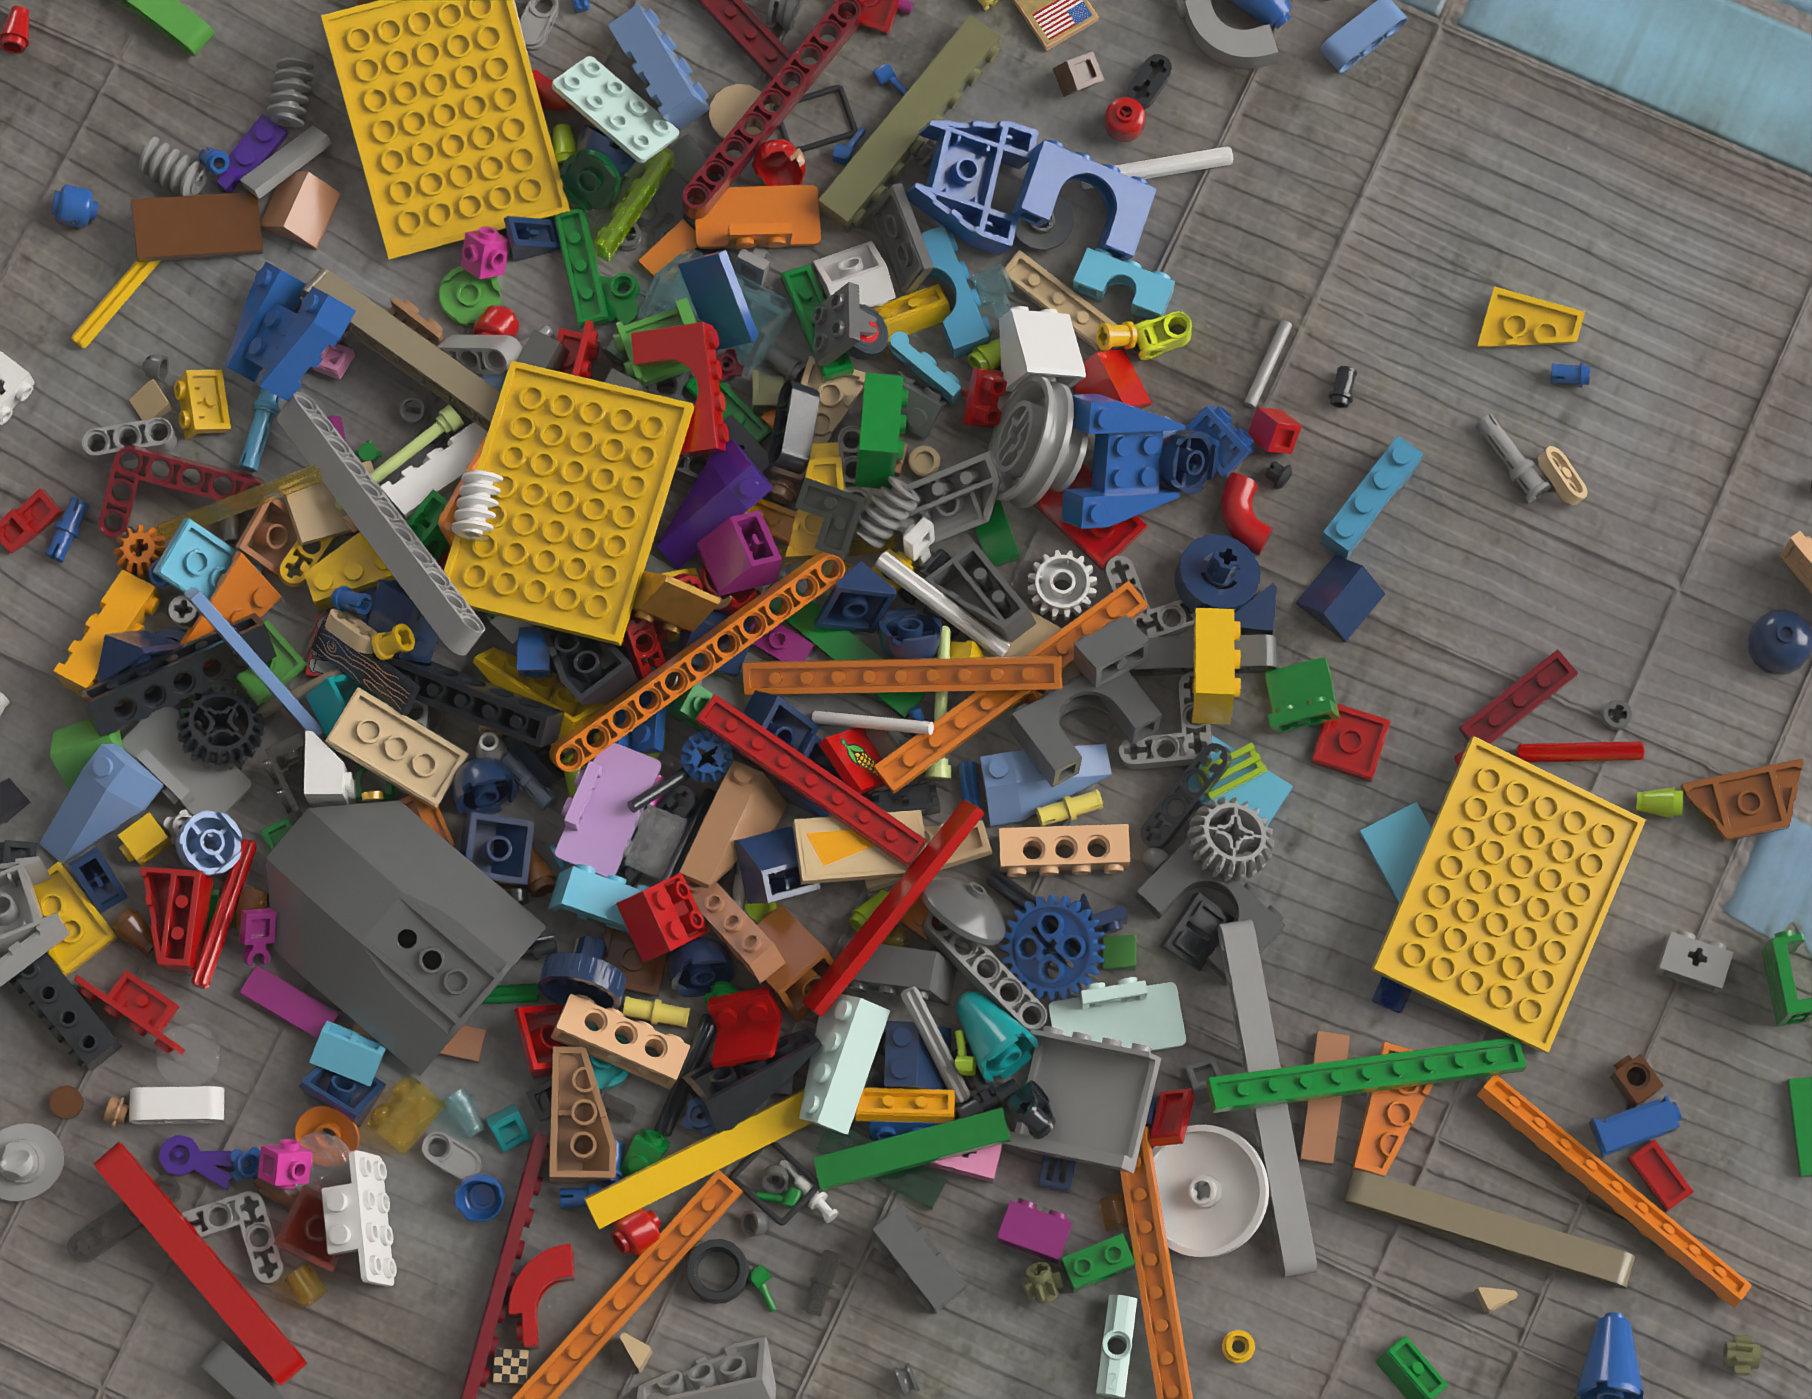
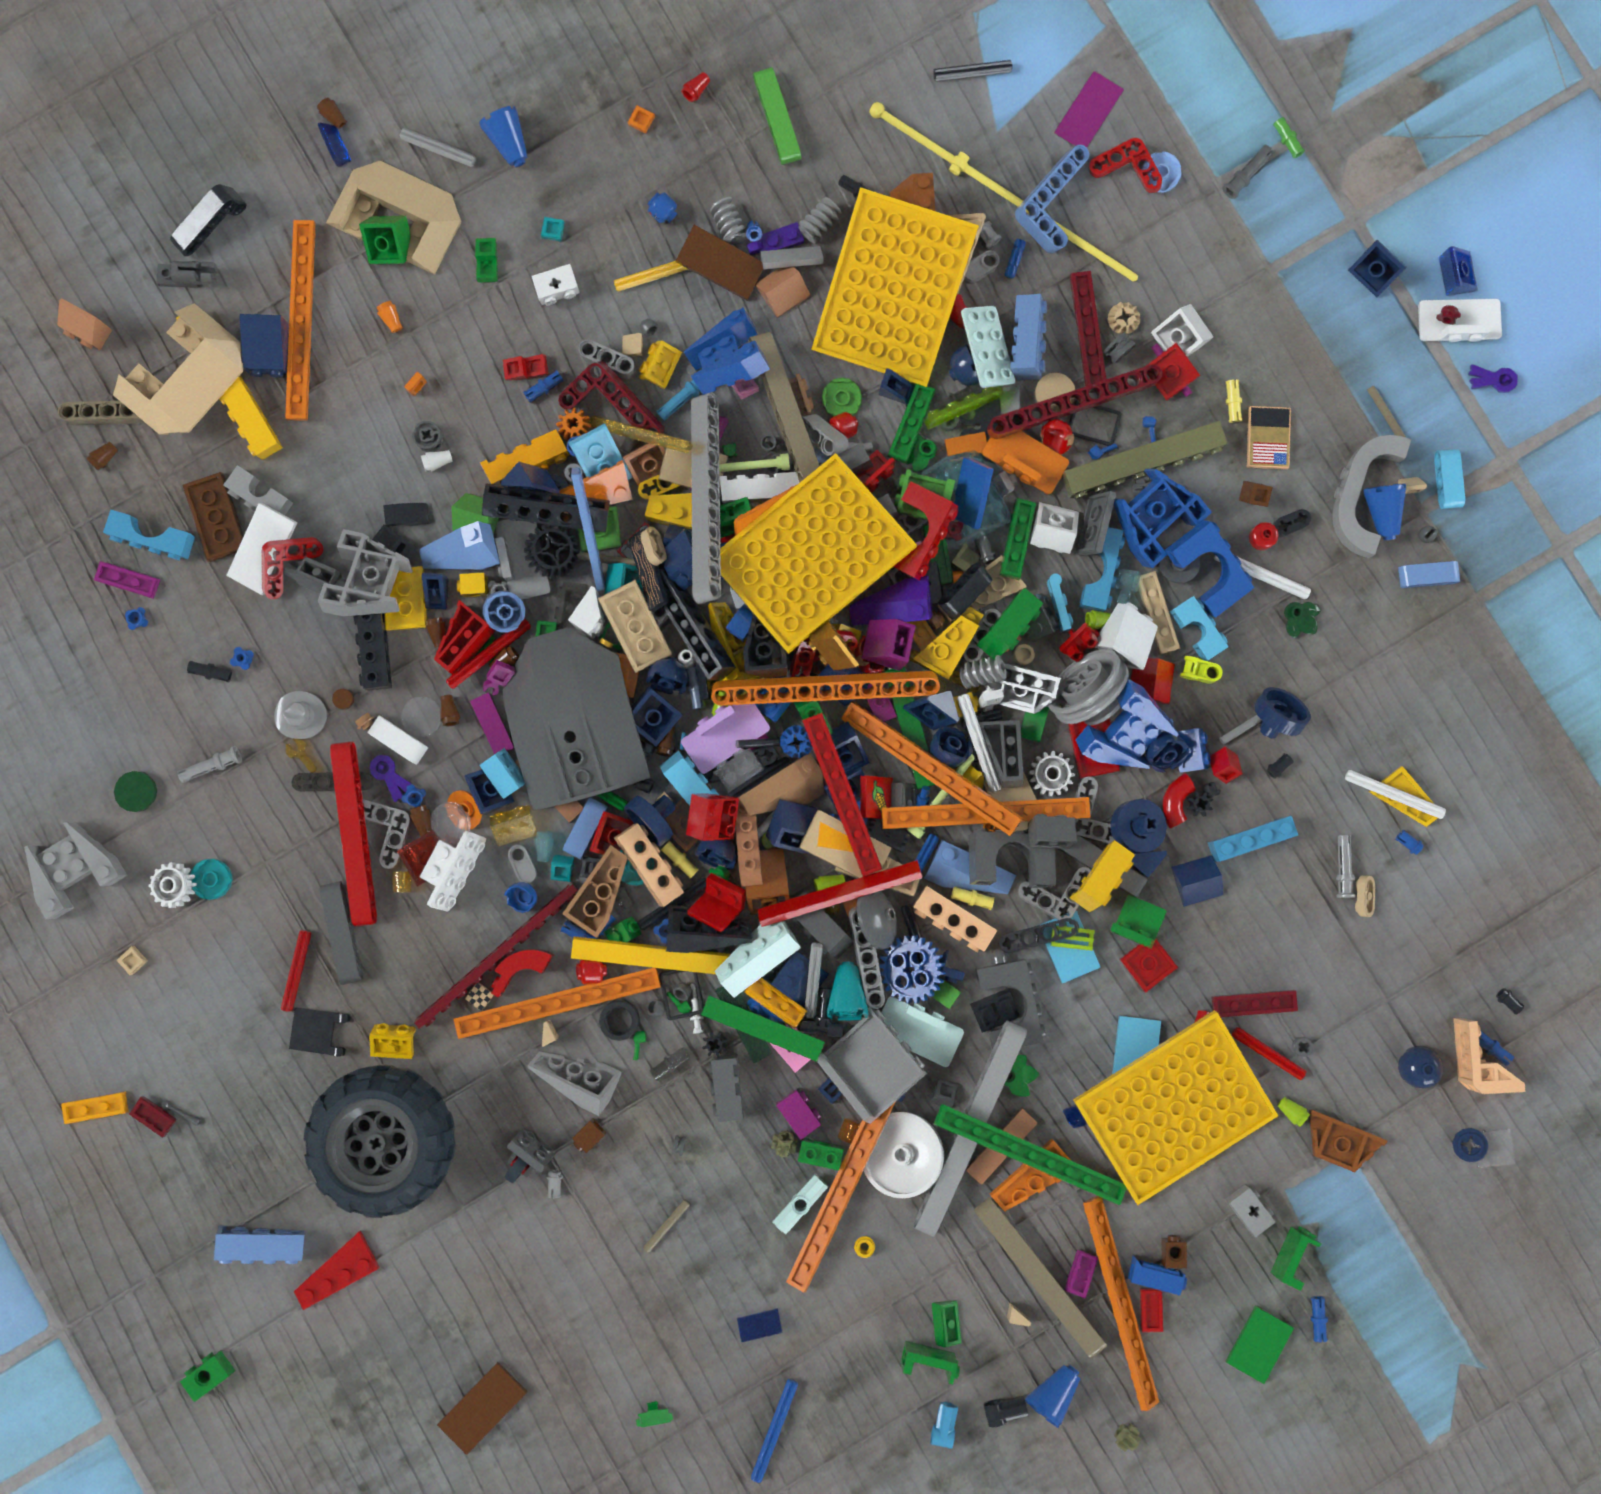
camera: 35 degrees right, 10 degrees up
red bracket [73,970,185,1056] -> none
dark pink brick [258,1139,313,1189] -> none
blue pin [331,586,372,614] -> none
yellow bush [371,623,415,660] -> none
white piece [451,470,503,541] -> none
dark pink brick [461,227,509,279] -> none
lime cone [552,124,576,172] -> none
dark green tile [560,149,620,210] -> none
pearl dark grey plate [795,477,866,559] -> none
white bar [812,711,934,735] -> none
dark grey plate [813,282,889,367] -> none
yellow slope [871,284,951,342] -> none
lime hand [955,1030,976,1076] -> none
black piece [1006,1080,1056,1140] -> none
yellow bush [1096,321,1137,351] -> none
red tile [1149,1089,1195,1147] -> none
light grey gear [1186,796,1274,882] -> none
none -> clear yellow bar [286,738,317,773]
none -> reddish brown cone [440,695,461,727]
none -> medium blue beam [563,797,609,860]
none -> black gear [702,1031,727,1057]
none -> black axle [838,175,872,197]
none -> green plate [1004,1055,1039,1097]
none -> magenta plate [1064,1250,1098,1299]
none -> black gear [1187,792,1213,817]
none -> dark blue piece [1254,687,1311,739]
none -> dark green plate [1284,602,1320,639]
none -> white axle [1345,770,1446,819]

